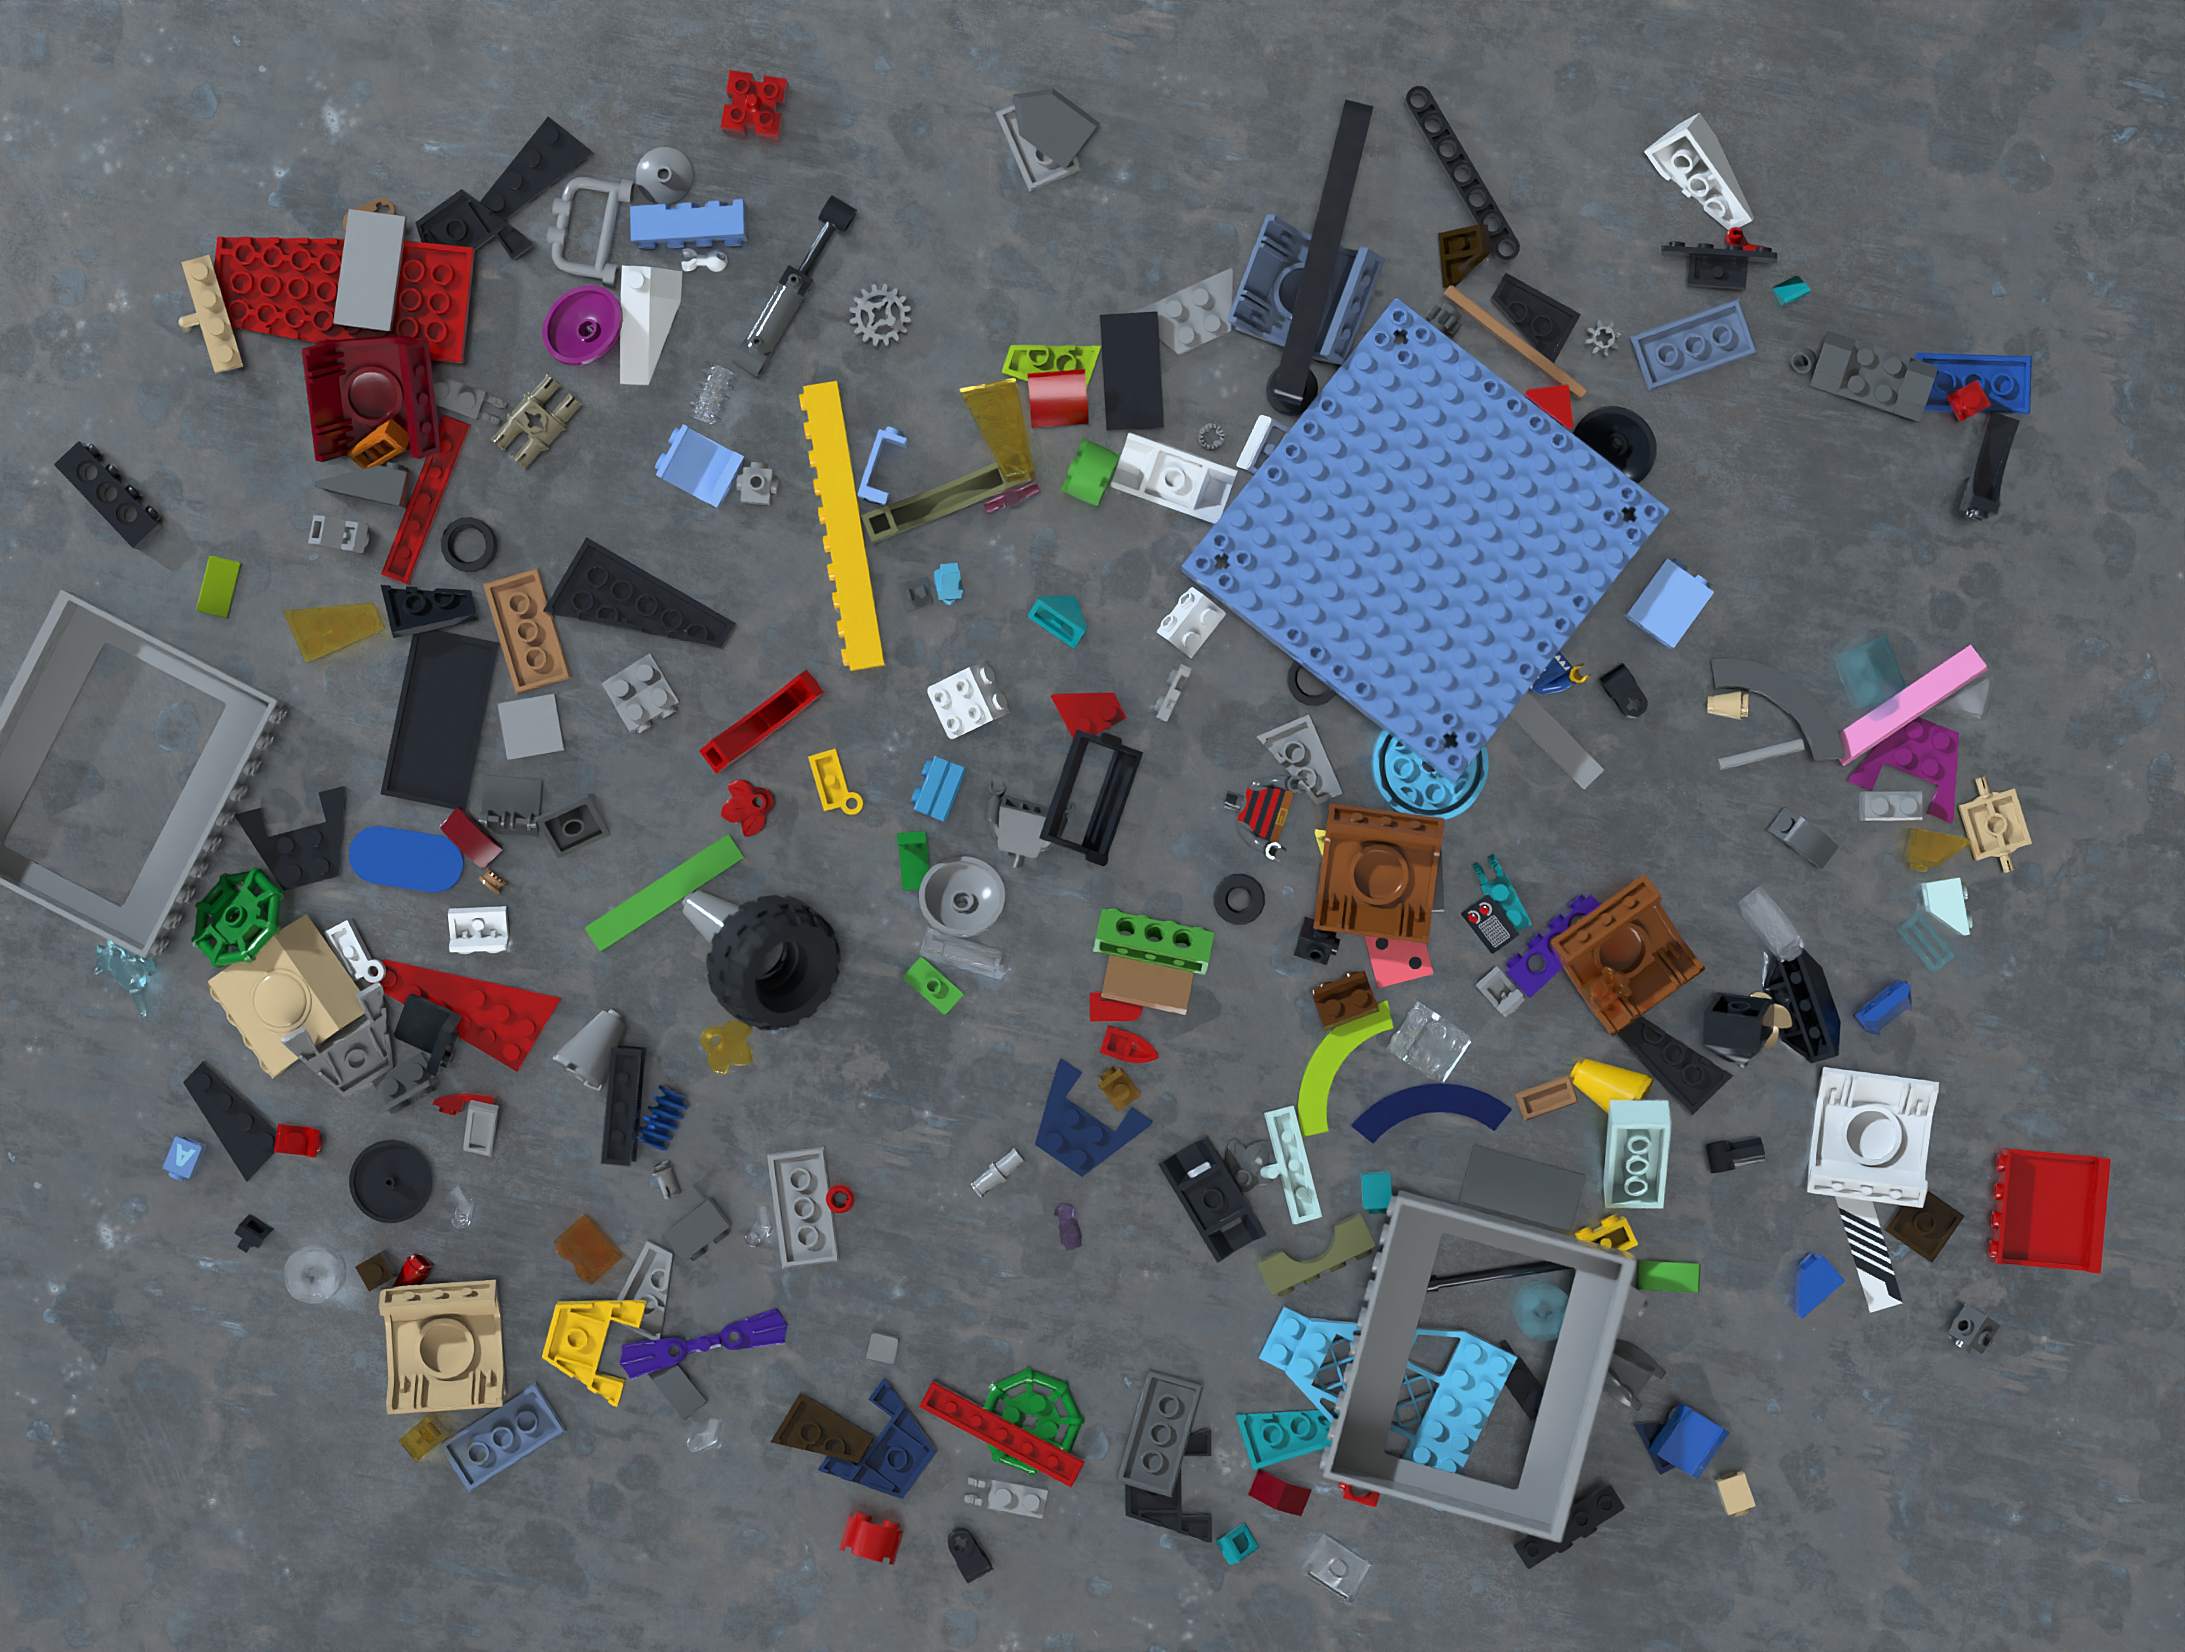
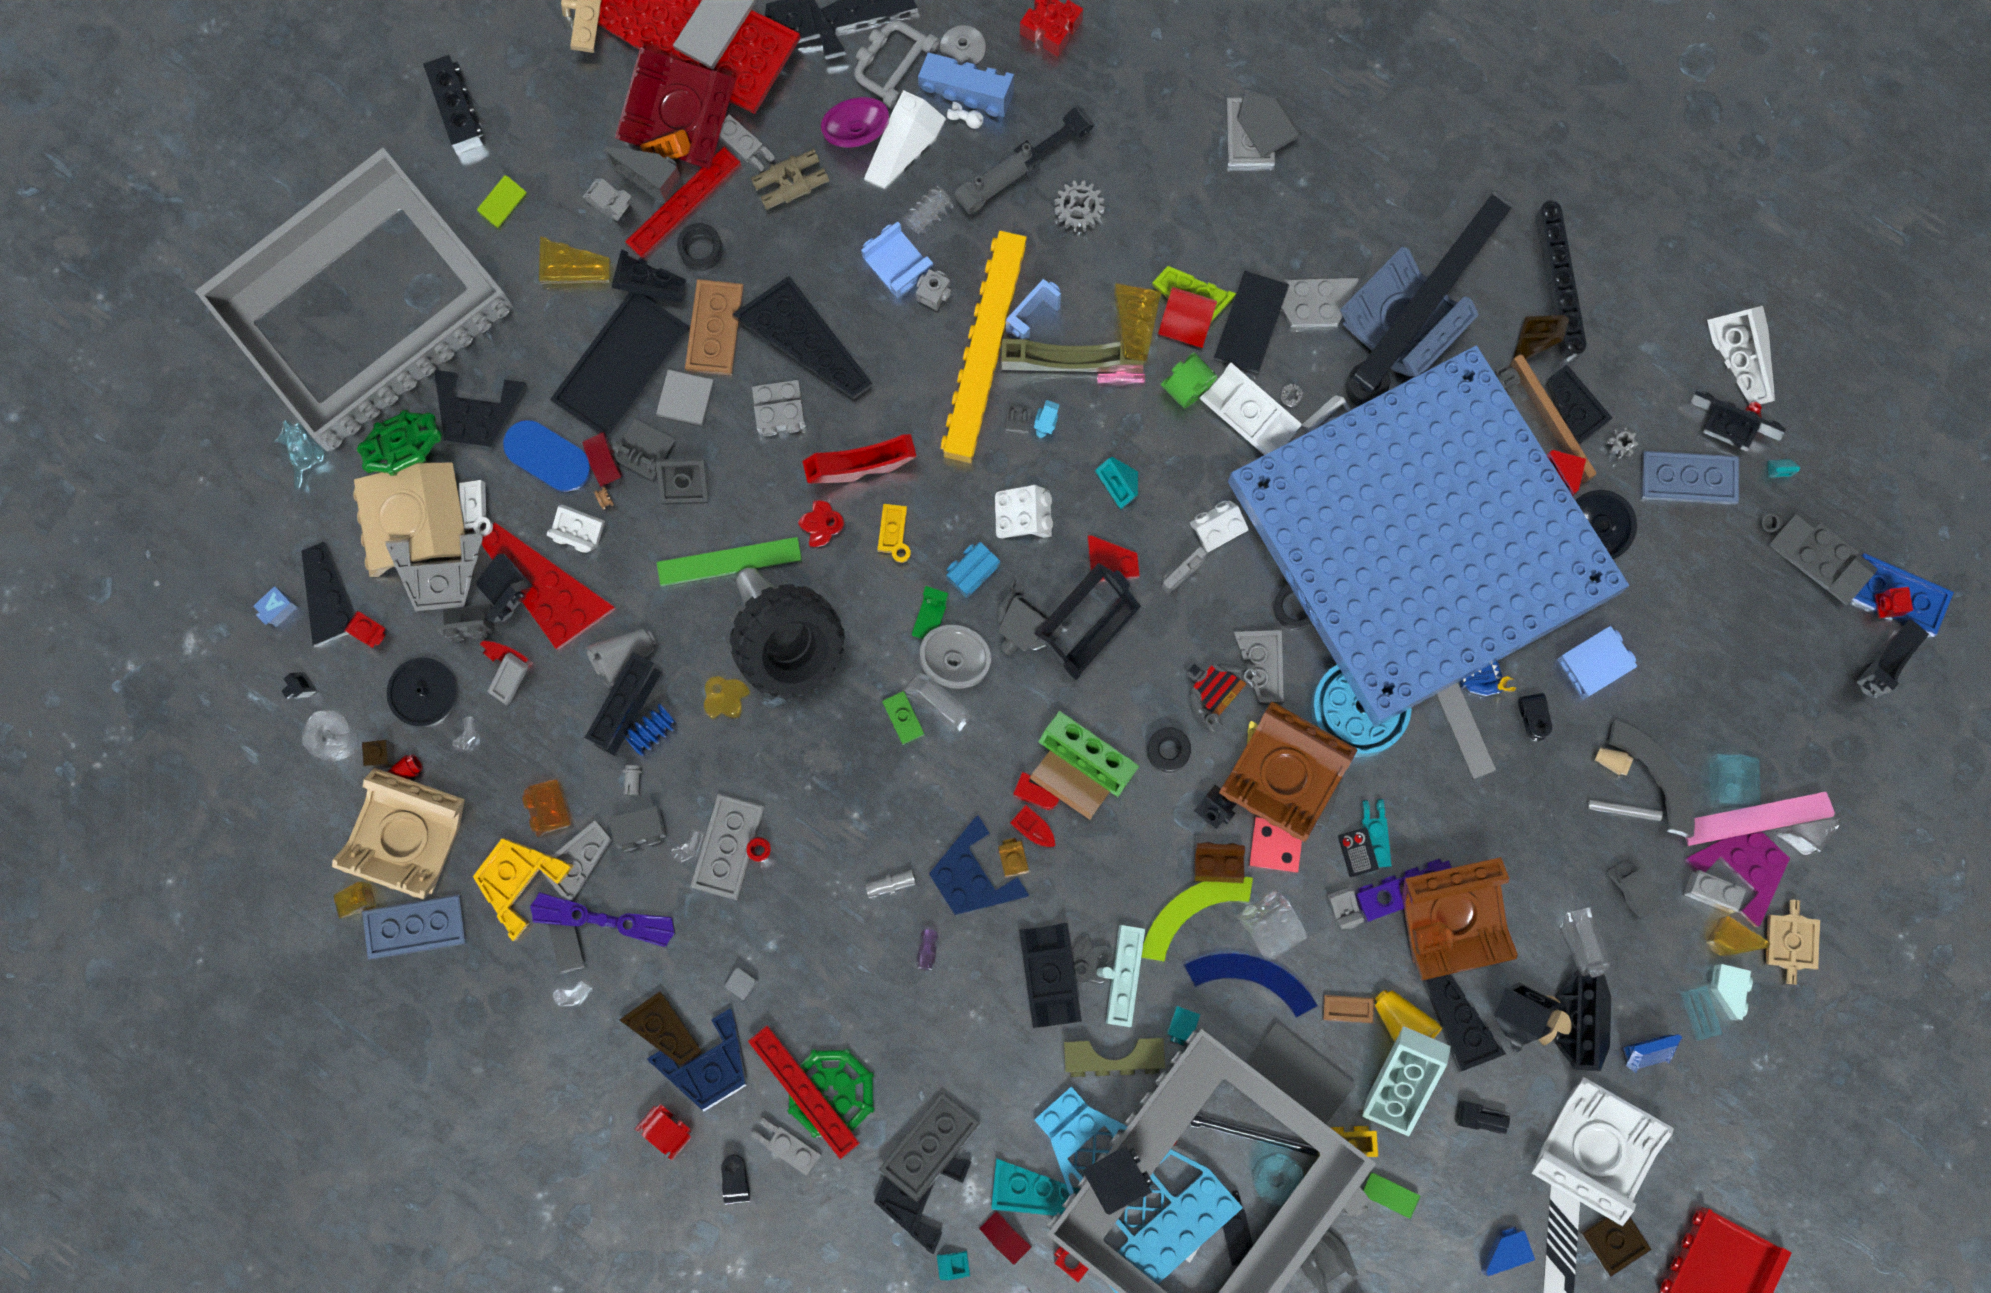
camera: 25 degrees right, 10 degrees down
none -> black bracket [1084,1145,1154,1214]

